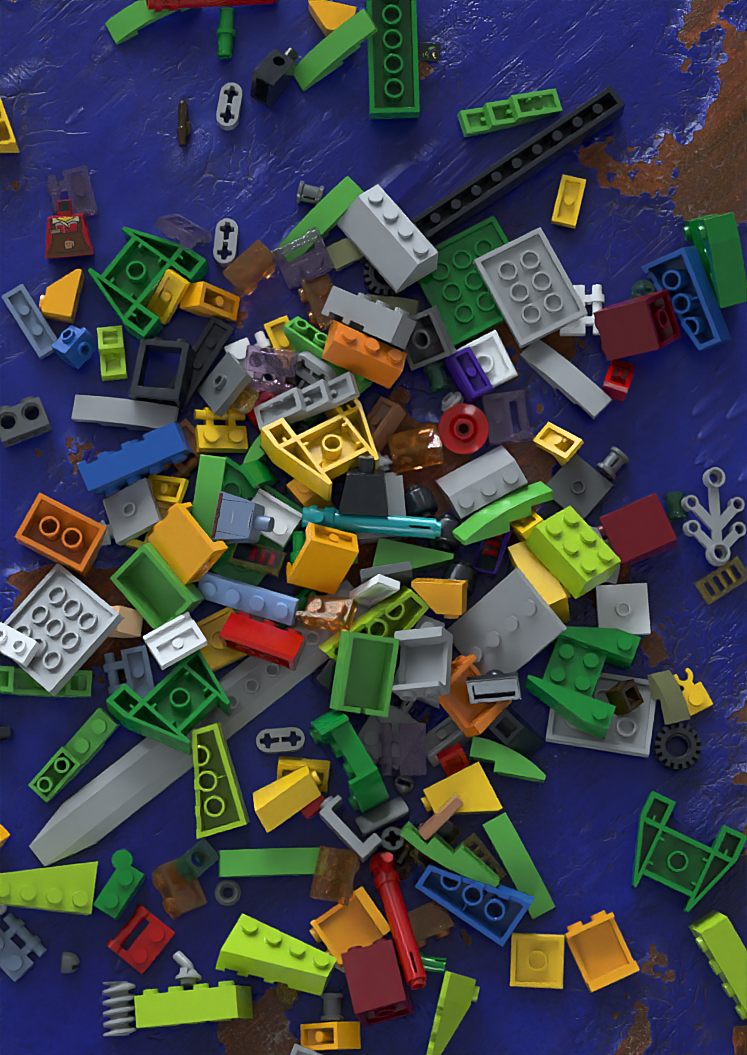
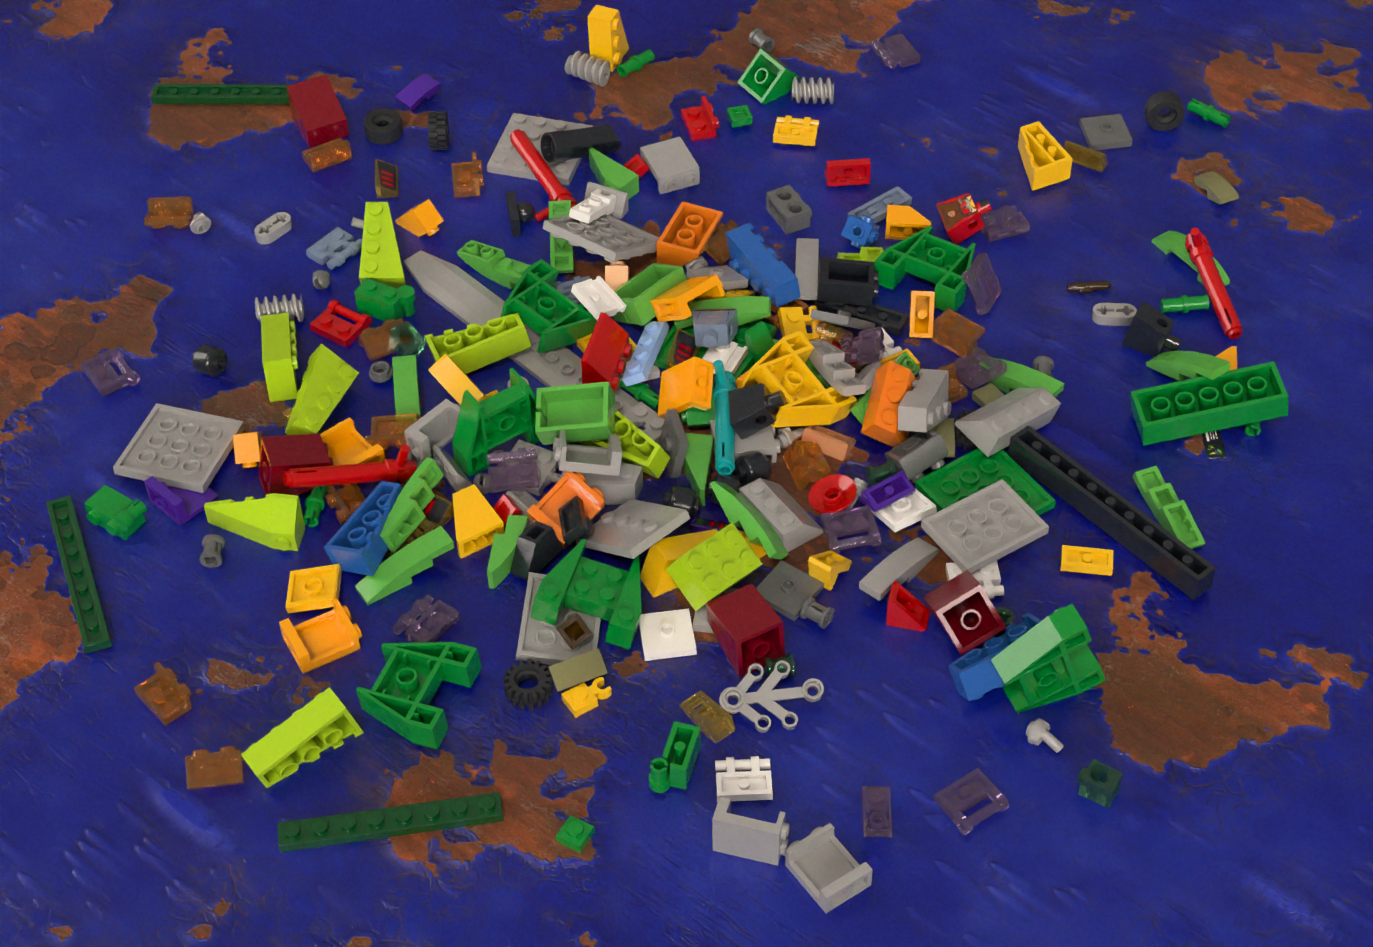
camera: 85 degrees right, 30 degrees down
yellow plate [146,268,191,324] -> none
light grey plate [173,951,202,986] -> none
light grey beam [213,218,239,267] -> none
clear orange bracket [295,595,358,632] -> none
white tile [349,574,400,608] -> none
light orange slope [411,578,467,619] -> none
nougat tile [419,793,463,840] -> none
none -> clear purple plate [392,594,459,643]
none -> clear orange bracket [700,219,739,266]

